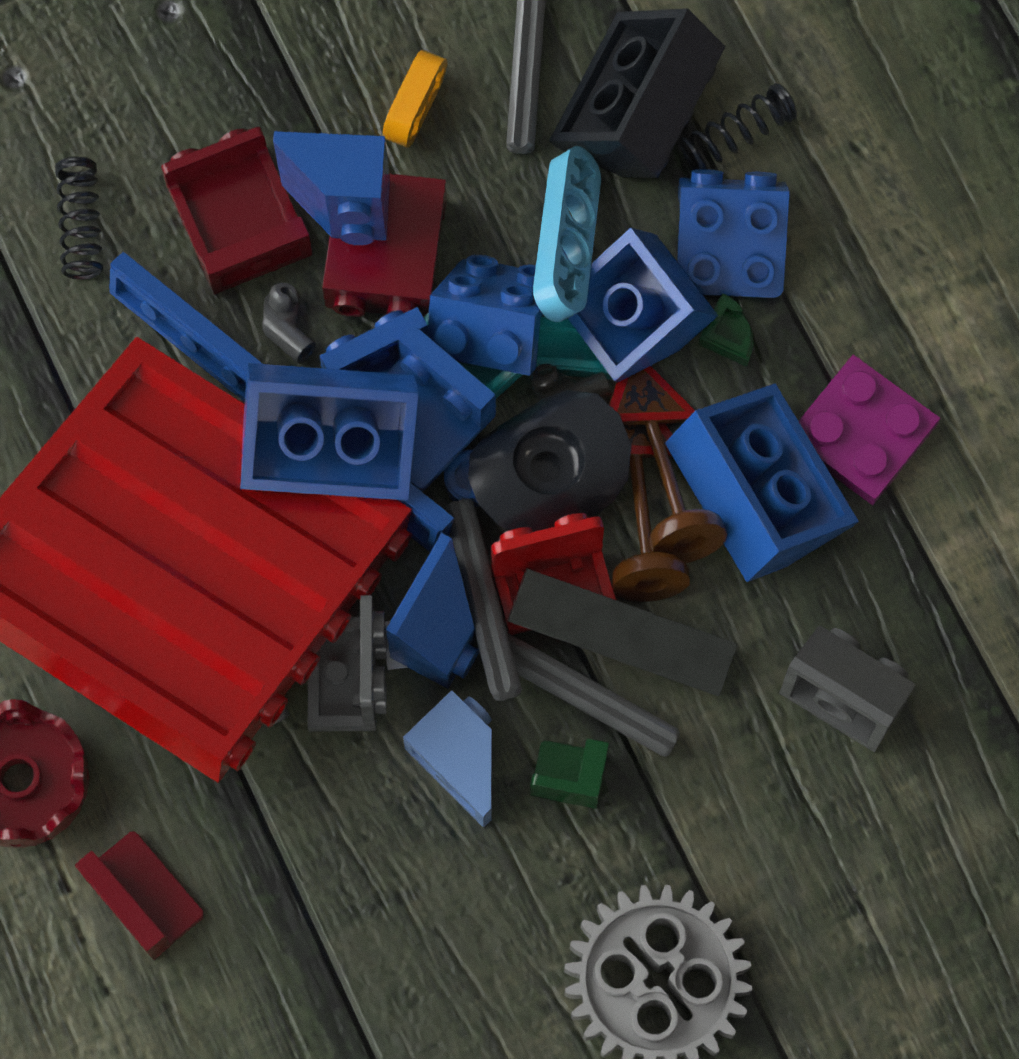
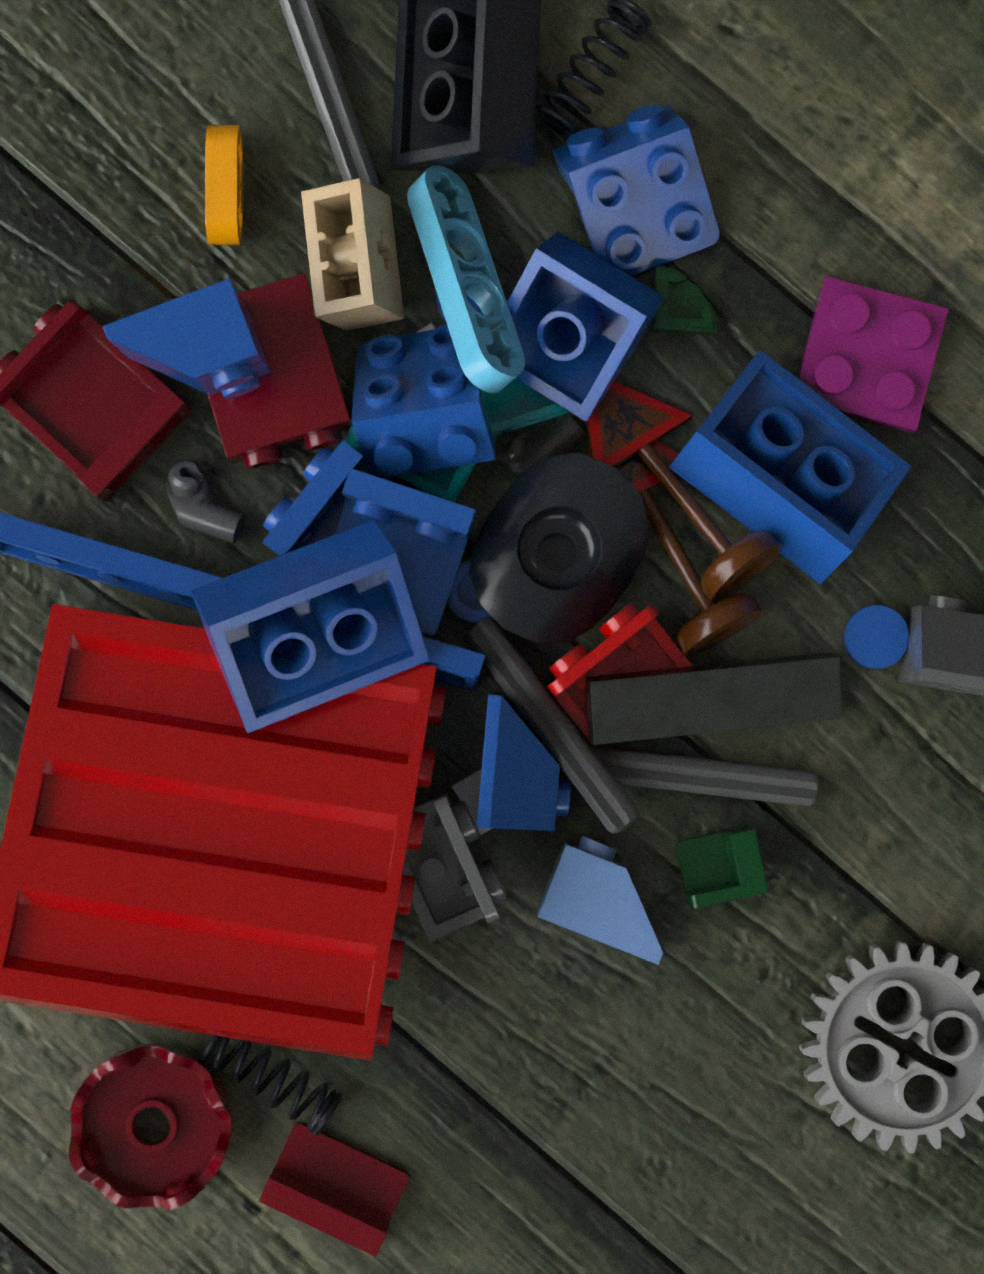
camera: 20 degrees left, 15 degrees up
none -> black piece [200,1035,342,1136]
none -> tan brick [301,178,404,331]
none -> blue tile [842,605,909,669]

